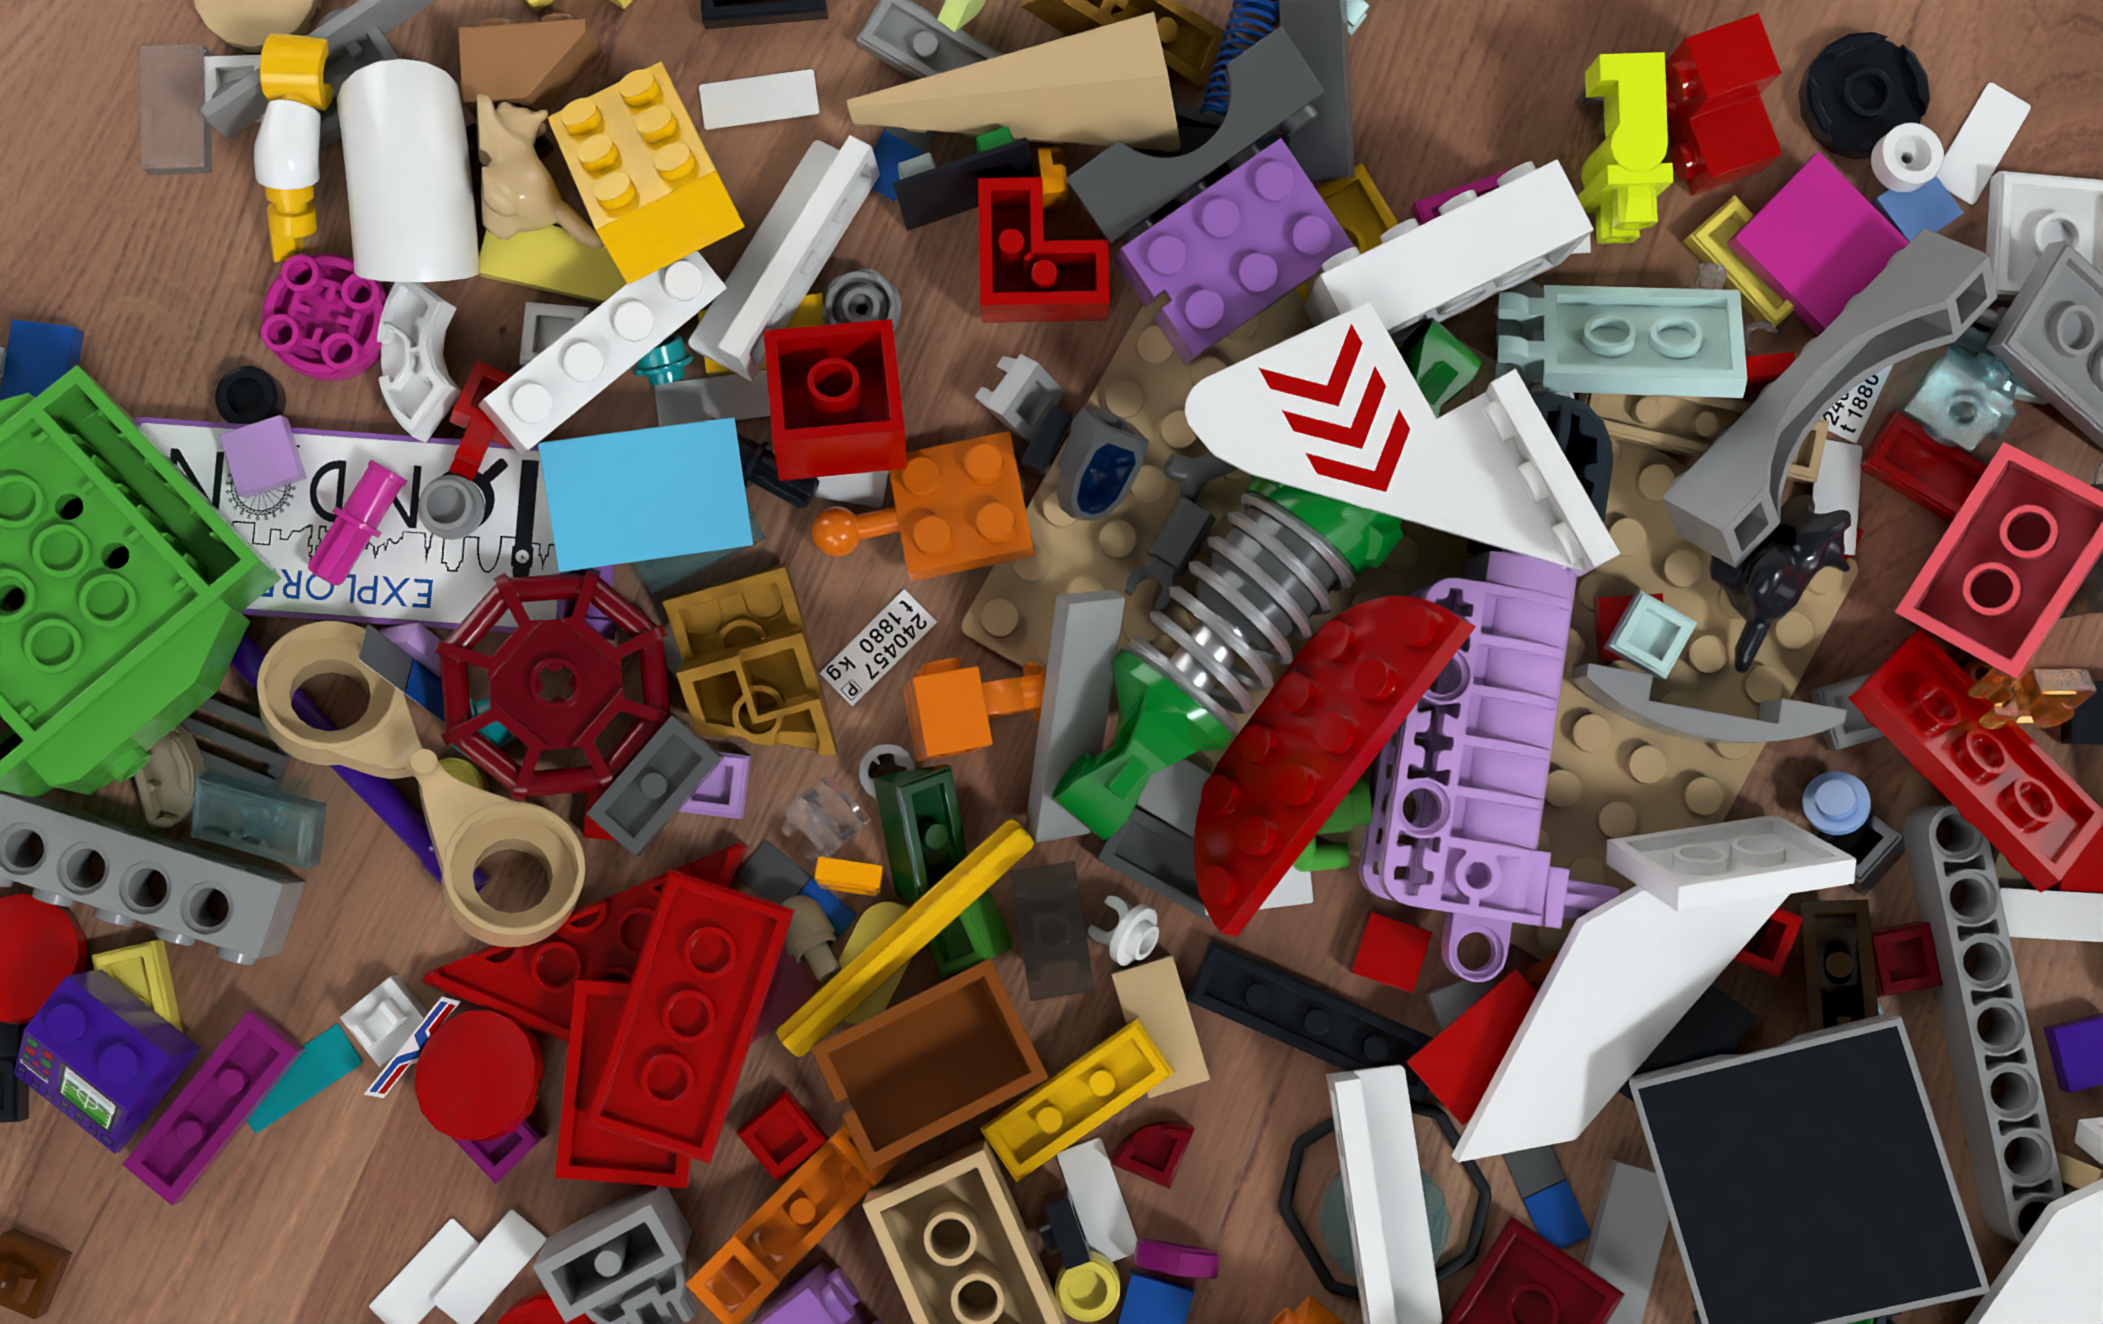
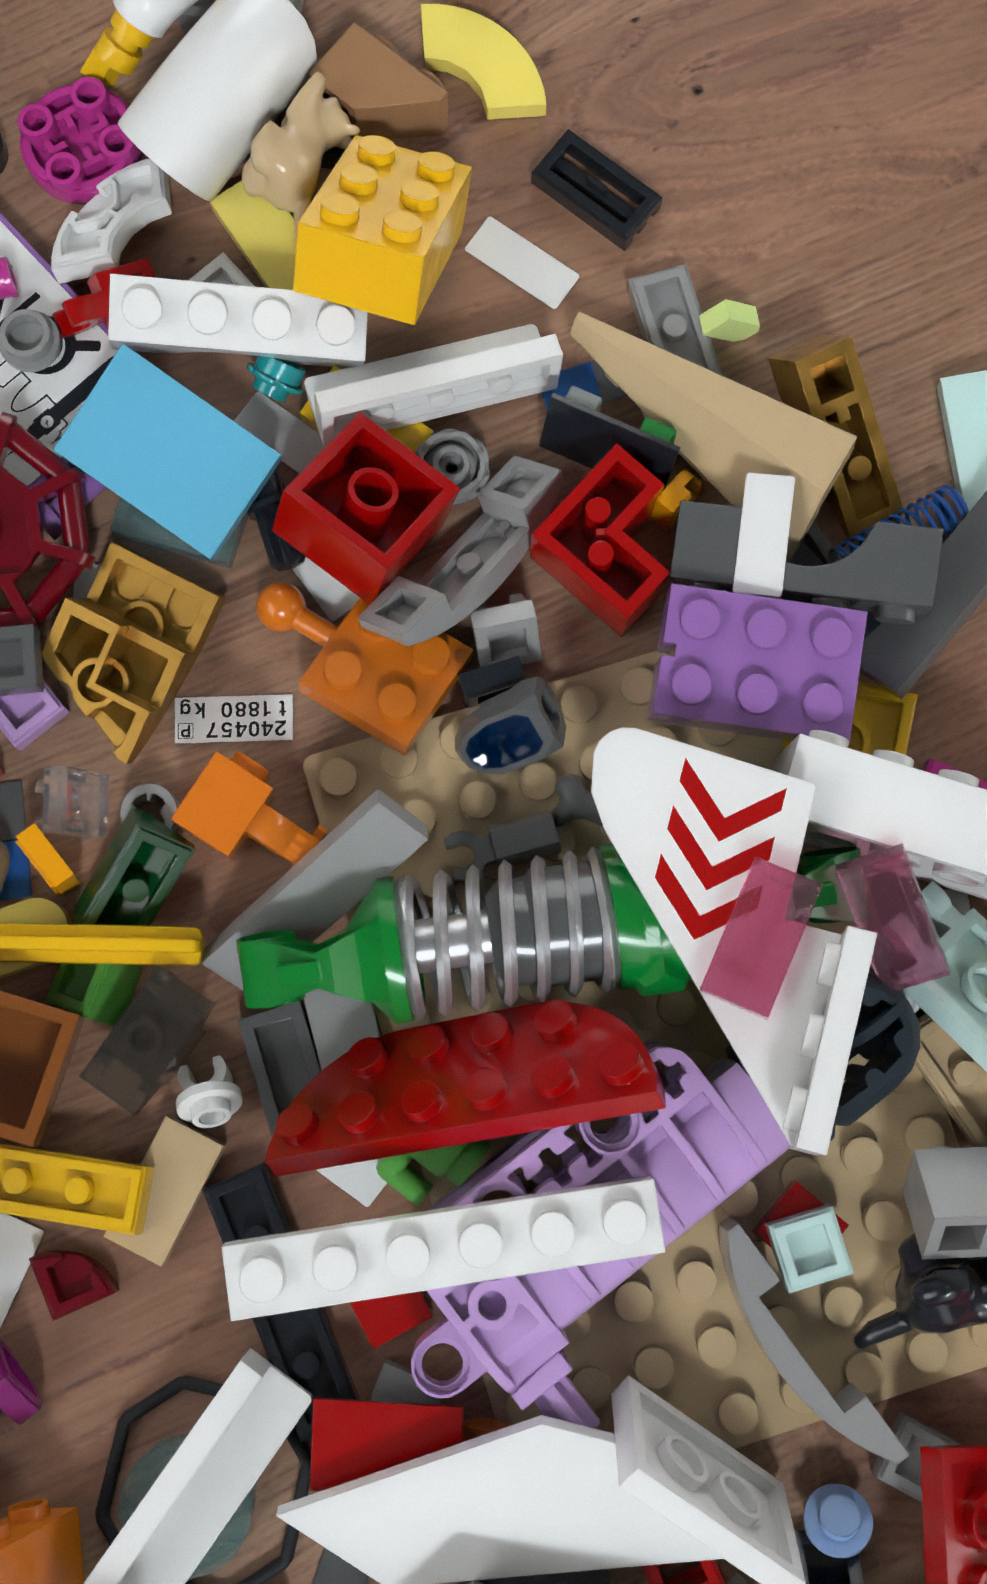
camera: 45 degrees right, 5 degrees down
none -> white plate [221,1175,666,1321]
none -> light grey slope [358,455,564,646]
none -> clear pink tile [700,856,823,1020]
none -> white sticker [733,473,795,597]
none -> clear pink tile [836,843,950,991]

